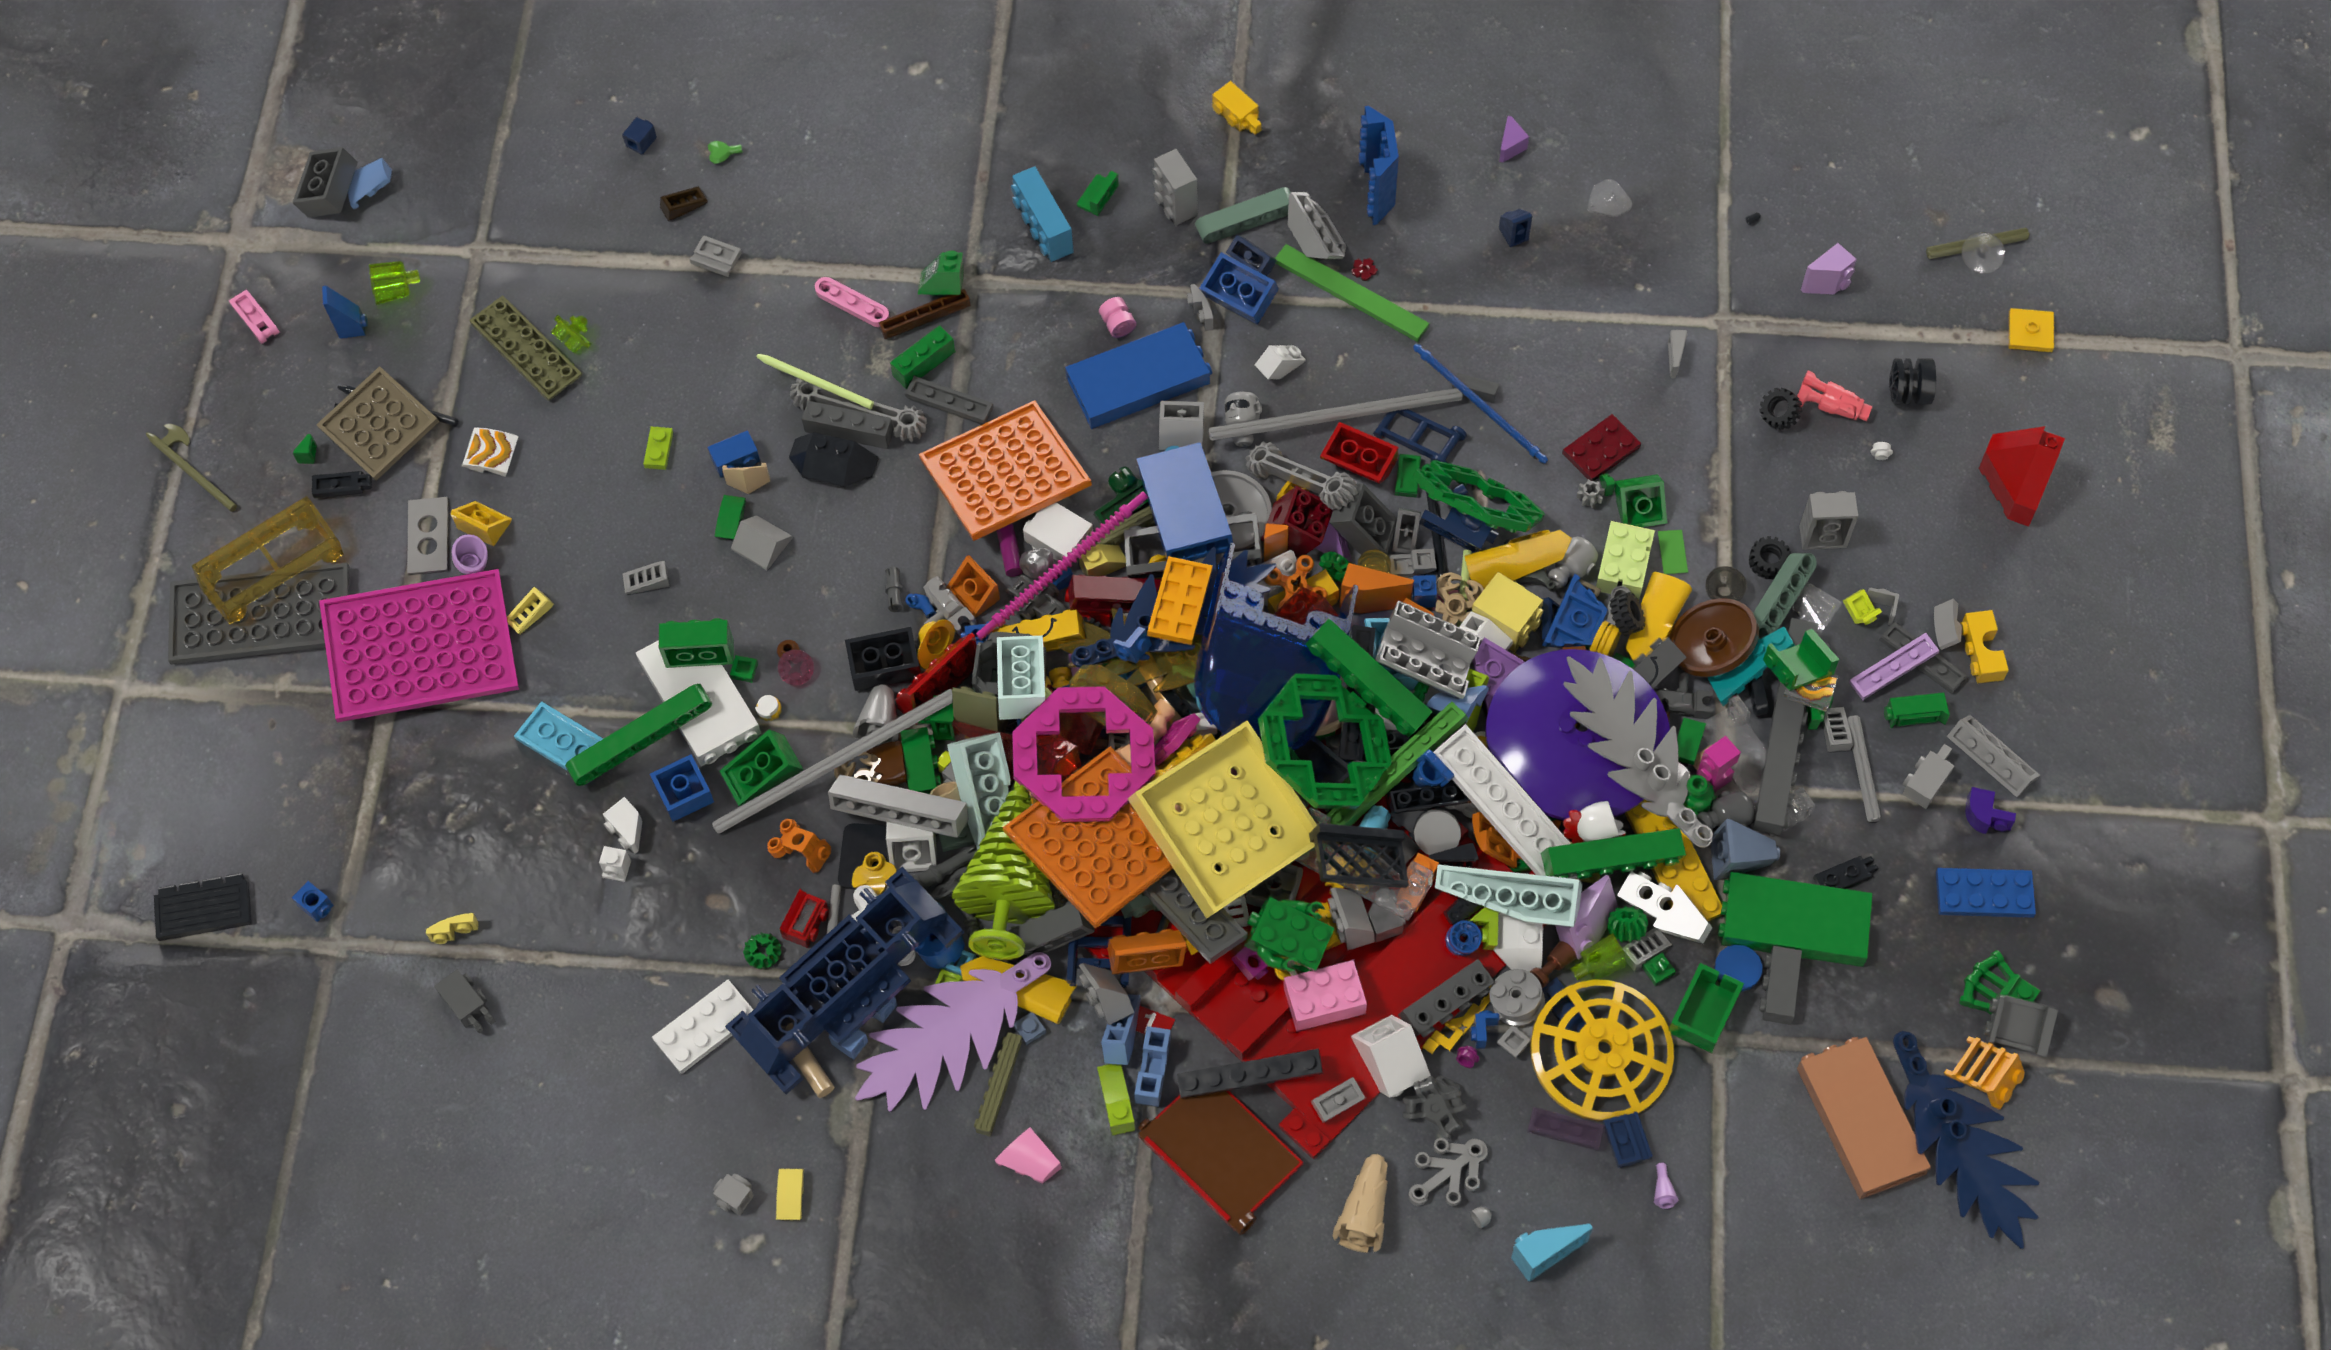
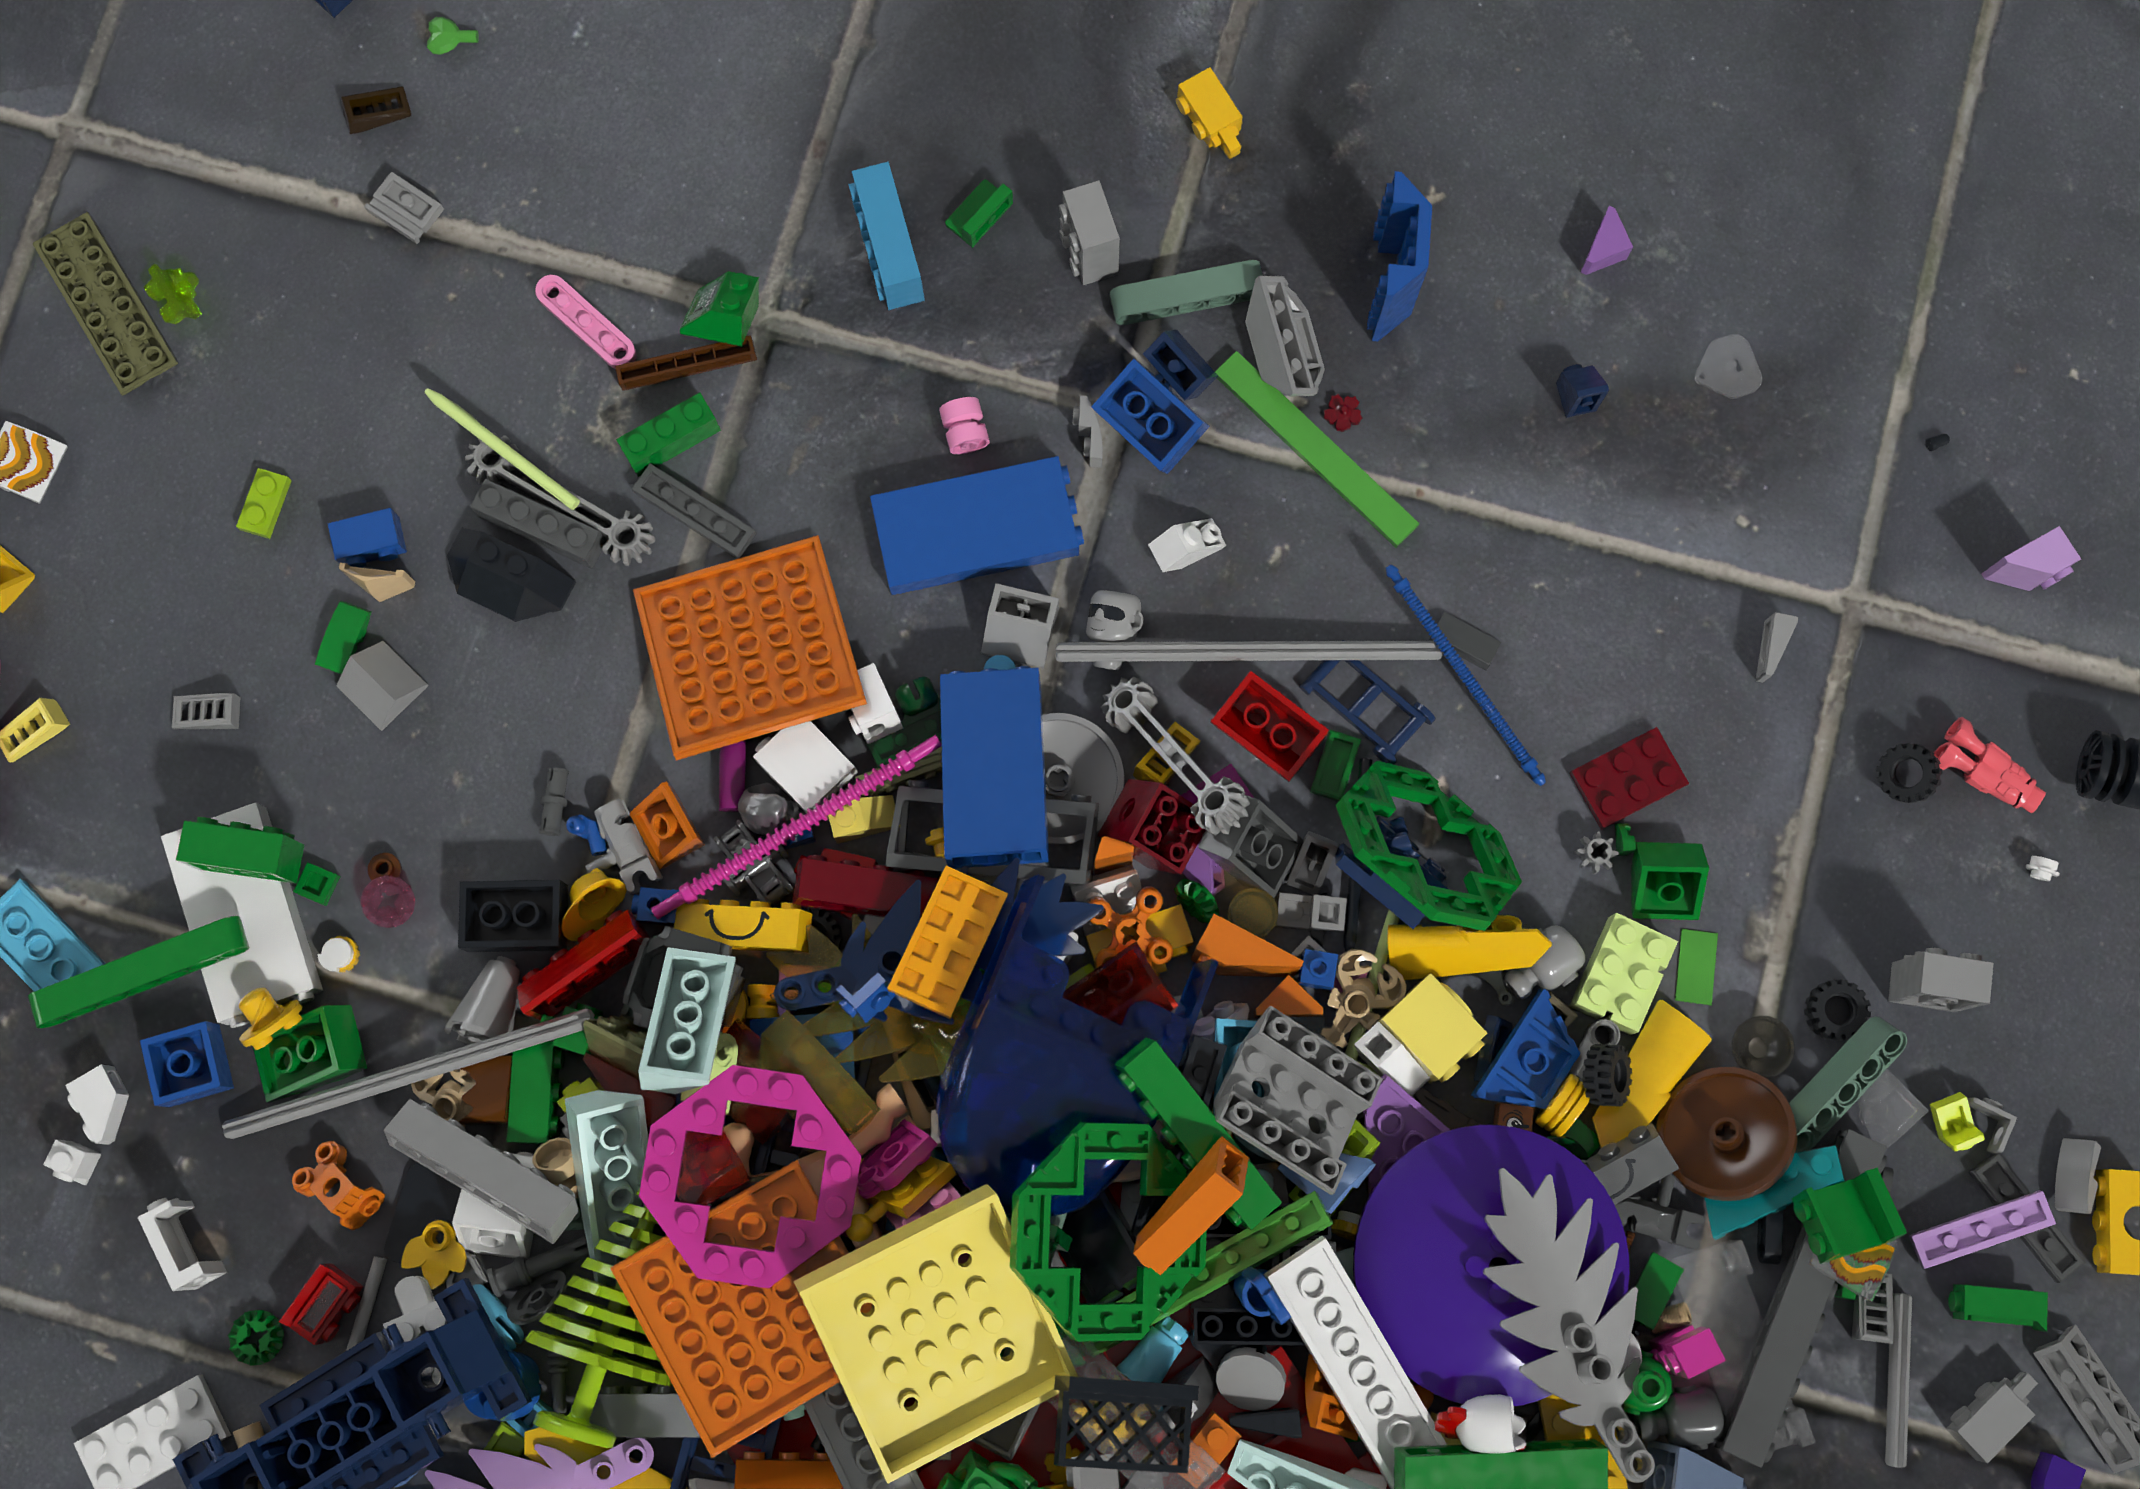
camera: 10 degrees right, 15 degrees up
none -> white panel [138,1198,227,1291]
none -> yellow plate [239,987,302,1050]
none -> white brick [845,663,903,744]
none -> orange slope [1133,1136,1249,1275]

